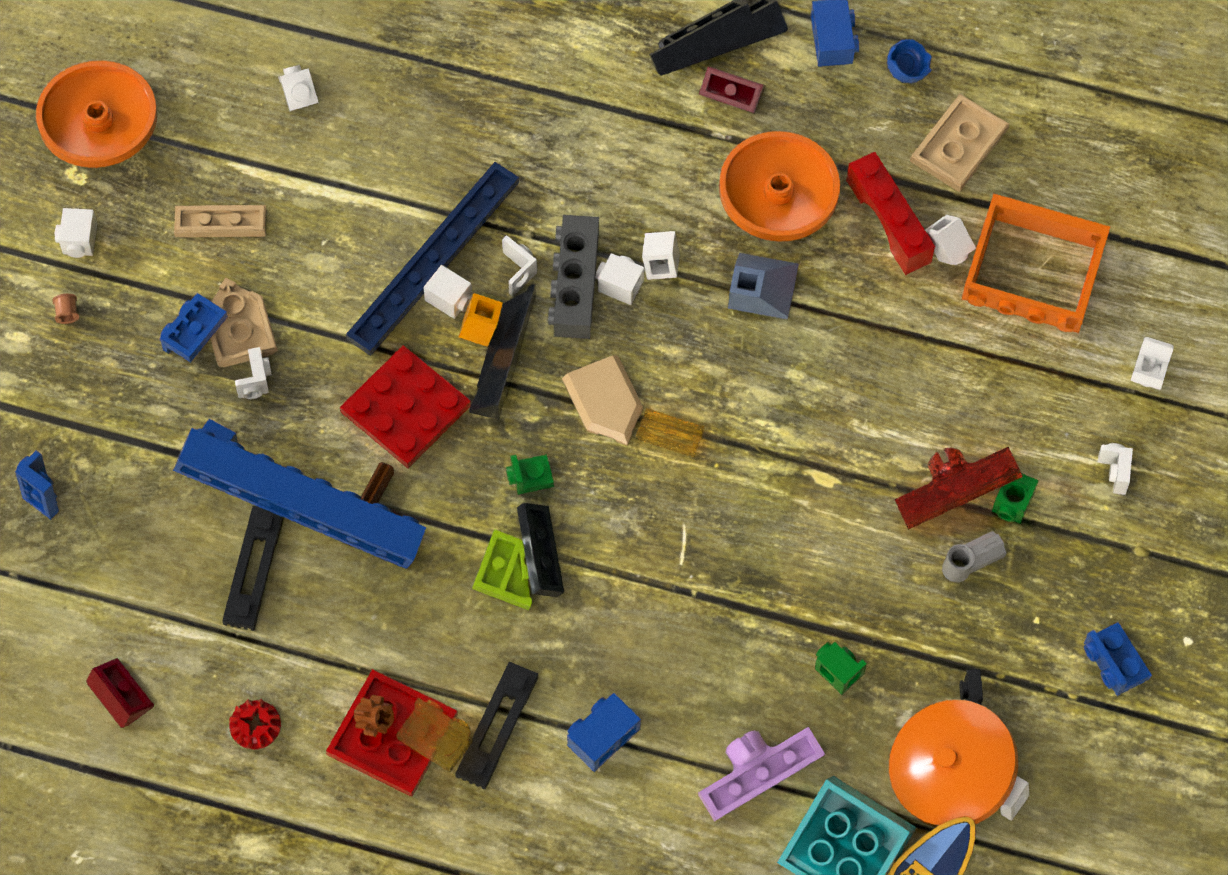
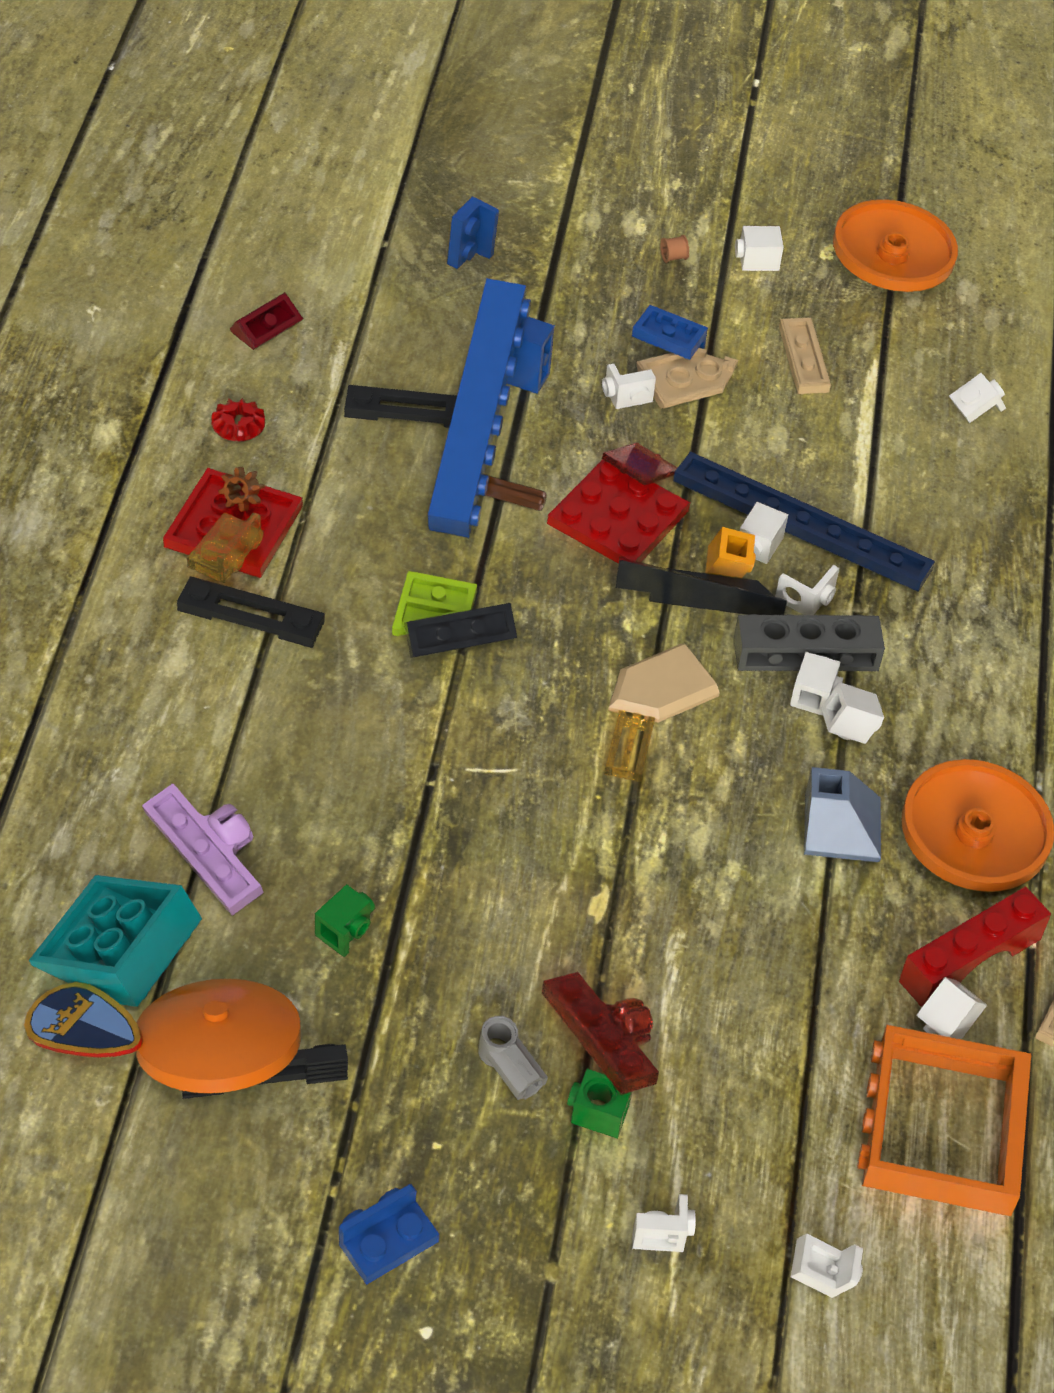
camera: 80 degrees right, 15 degrees down
green bracket [506,454,554,495] -> none
blue brick [567,693,641,772] -> none
white tile [1000,776,1029,821] -> none
none -> clear red piece [601,442,677,486]

